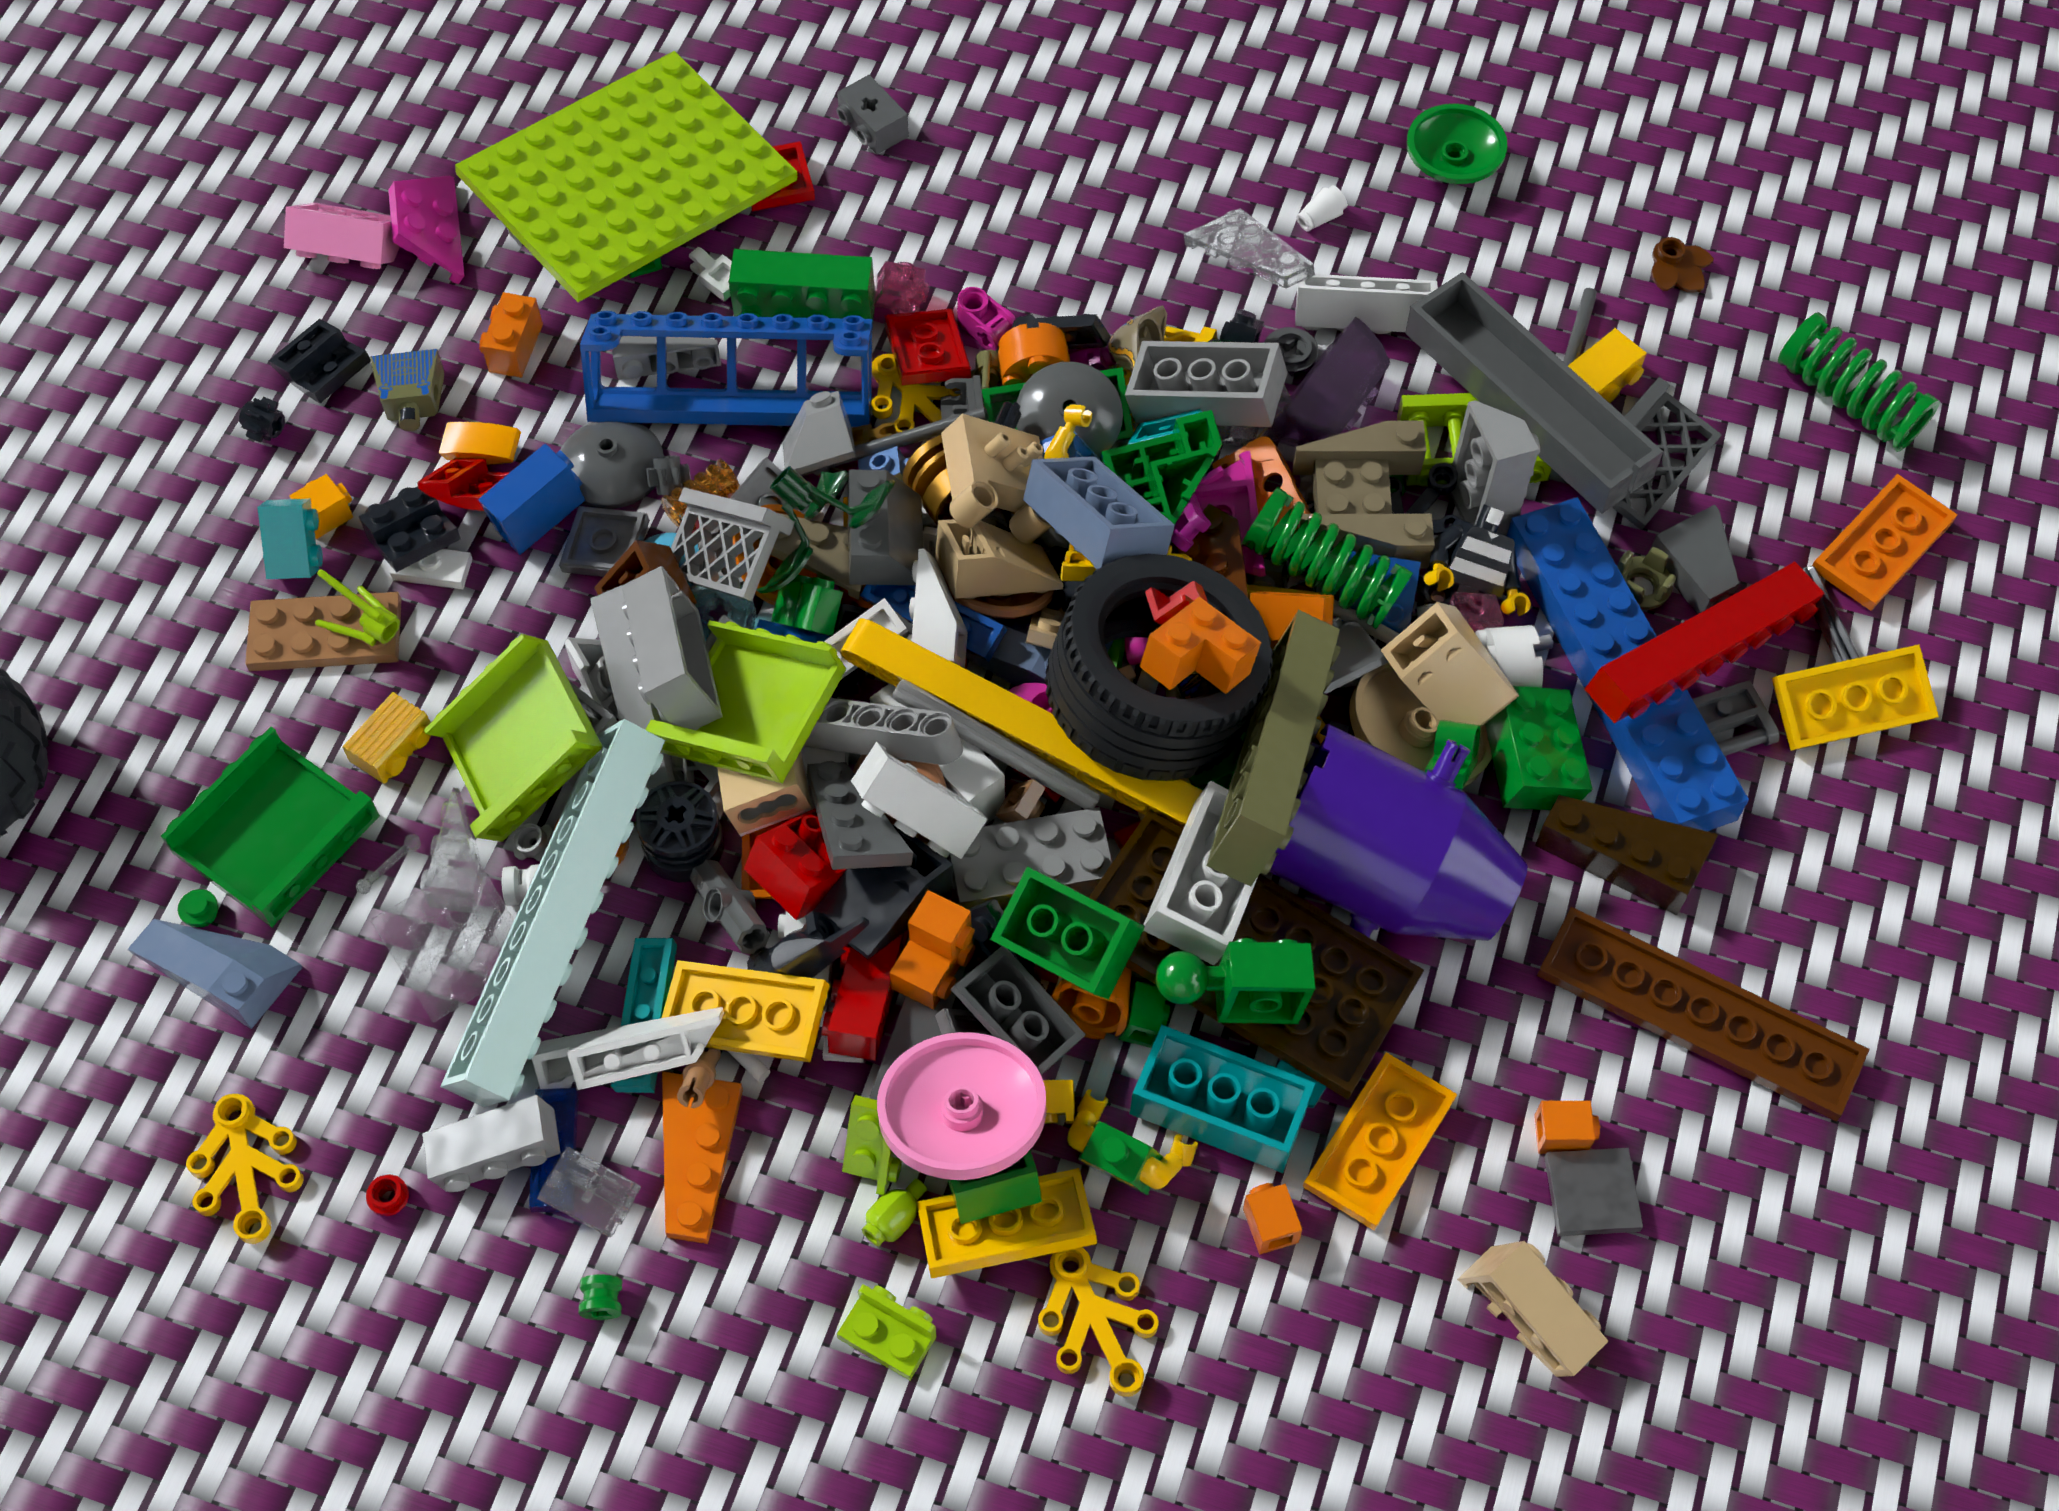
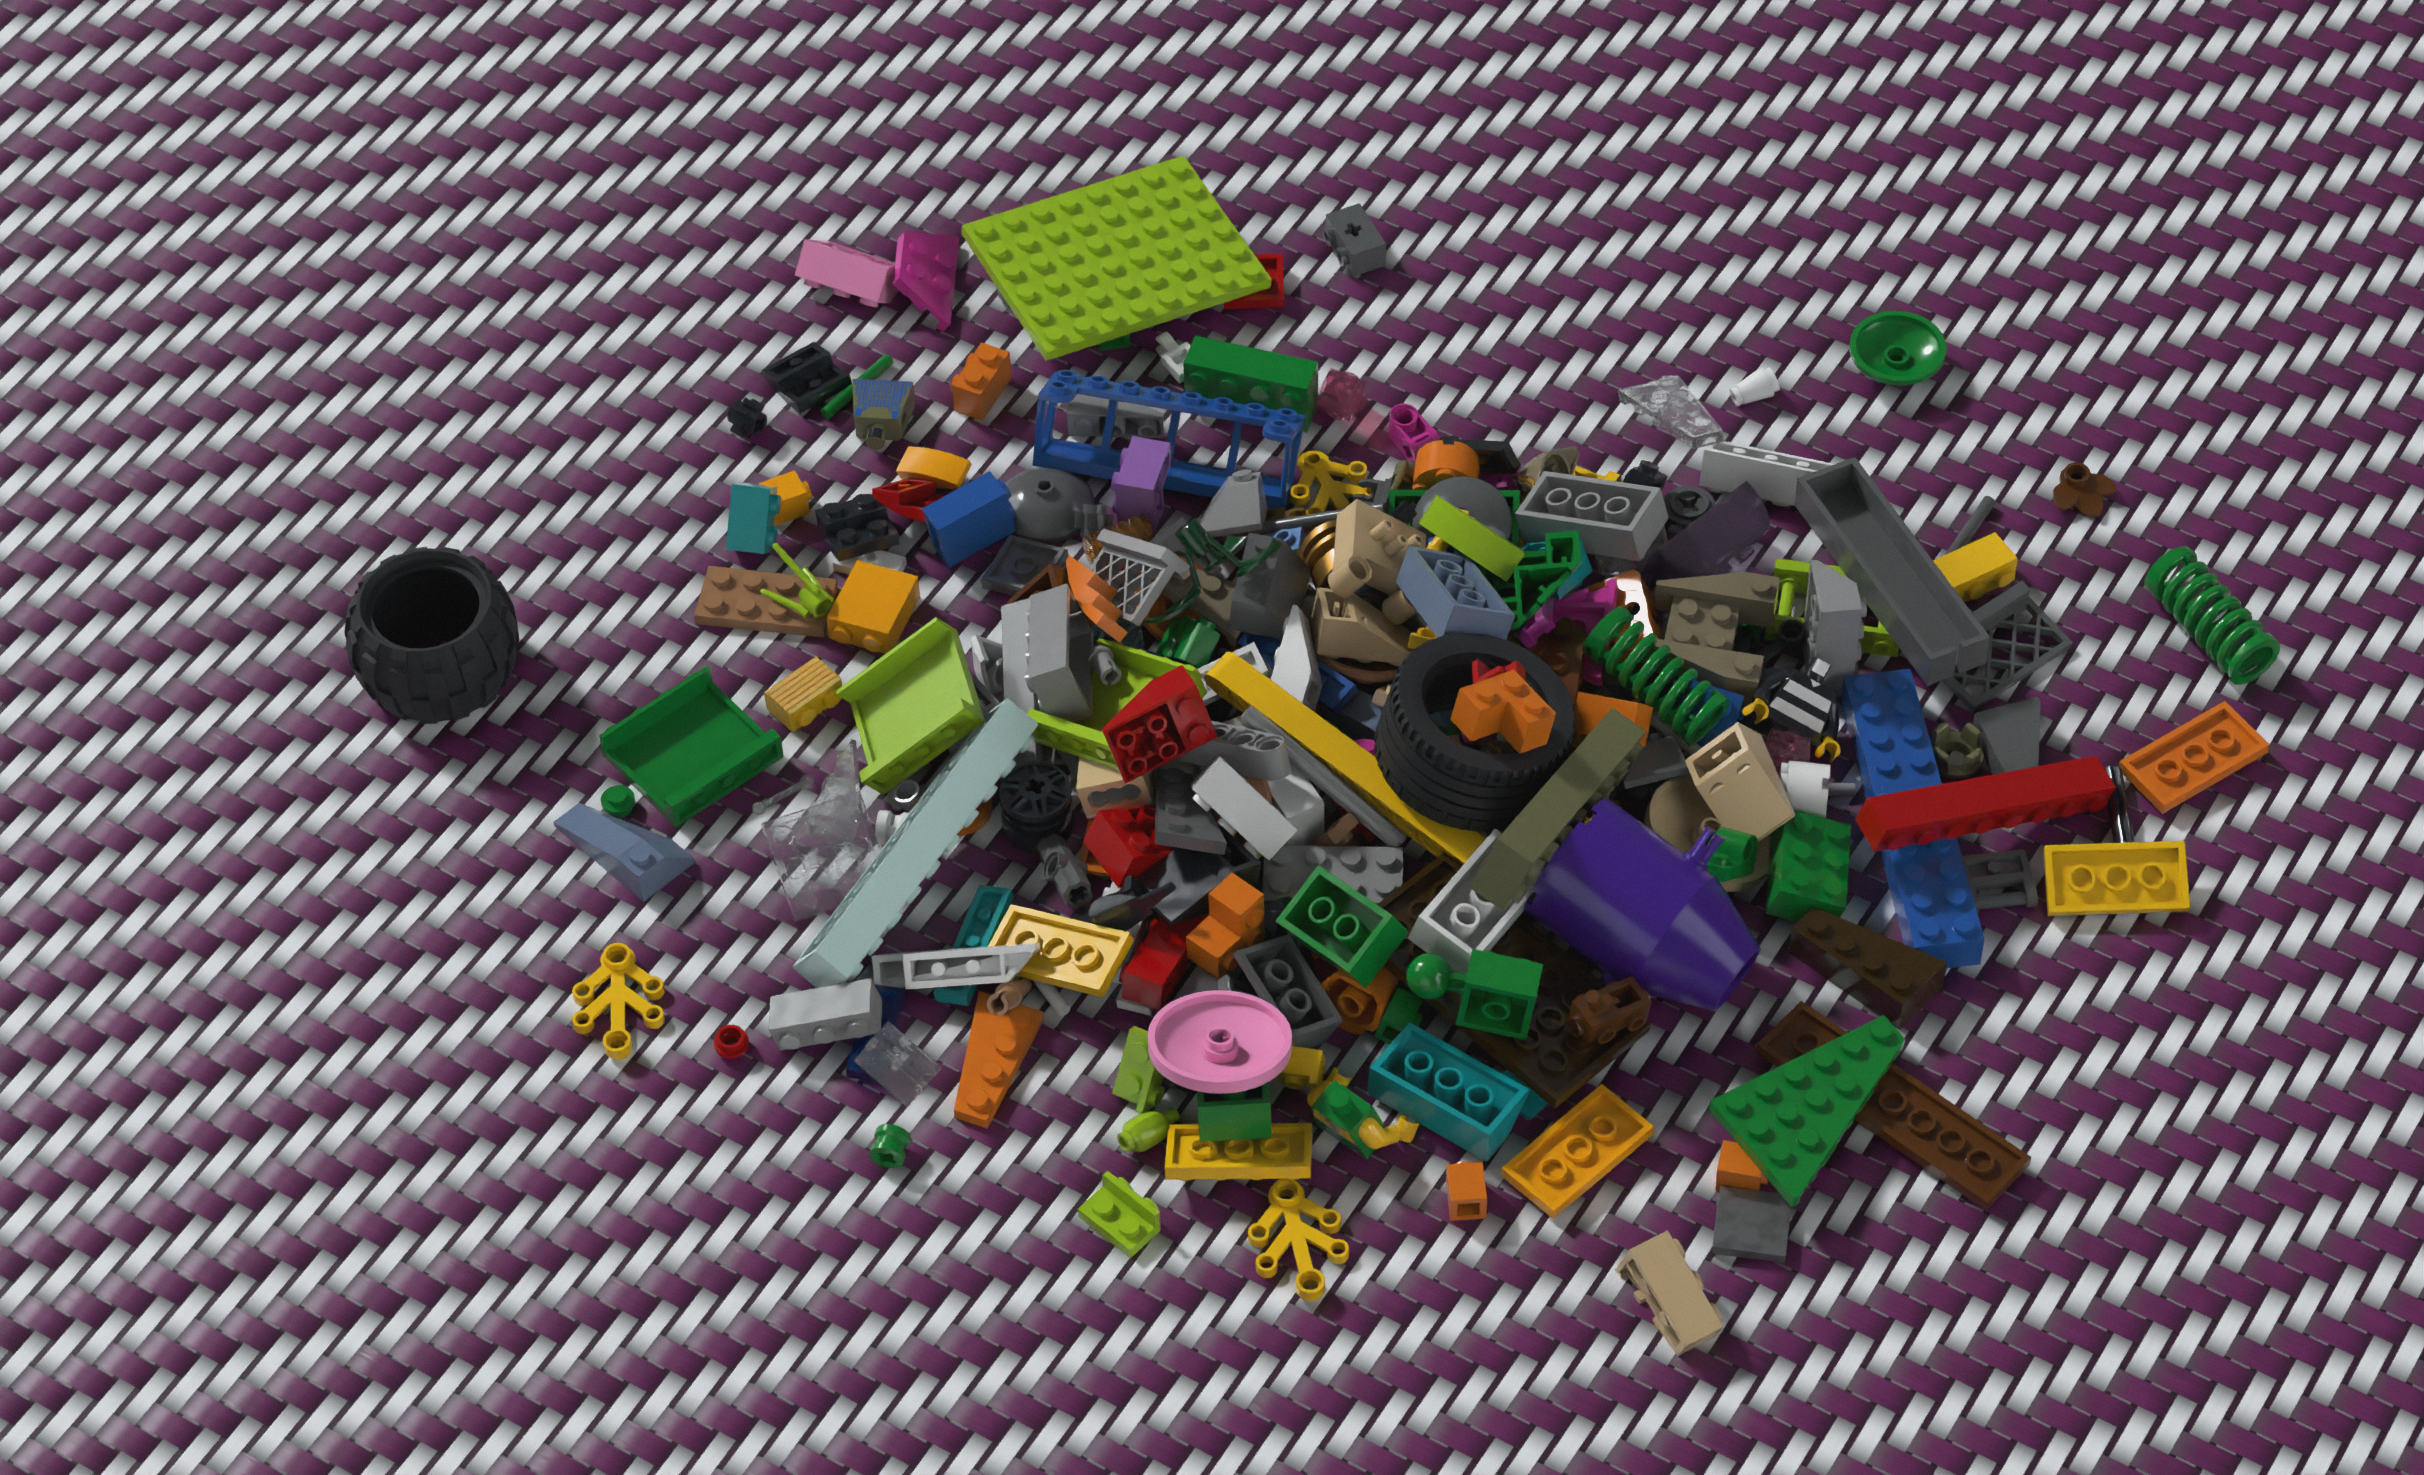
camera: 15 degrees right, 10 degrees down
red tile [885,309,971,386] -> none
none -> green bar [821,354,894,420]
none -> light orange brick [827,560,920,654]
none -> orange slope [1065,555,1128,643]
none -> light grey pin [1087,645,1122,686]
none -> red slope [1102,665,1218,784]
none -> medium lavender brick [1111,436,1171,533]
none -> lime slope [1419,495,1525,582]
none -> reddish brown brick [1567,976,1651,1044]
none -> green wing [1709,1015,1905,1207]

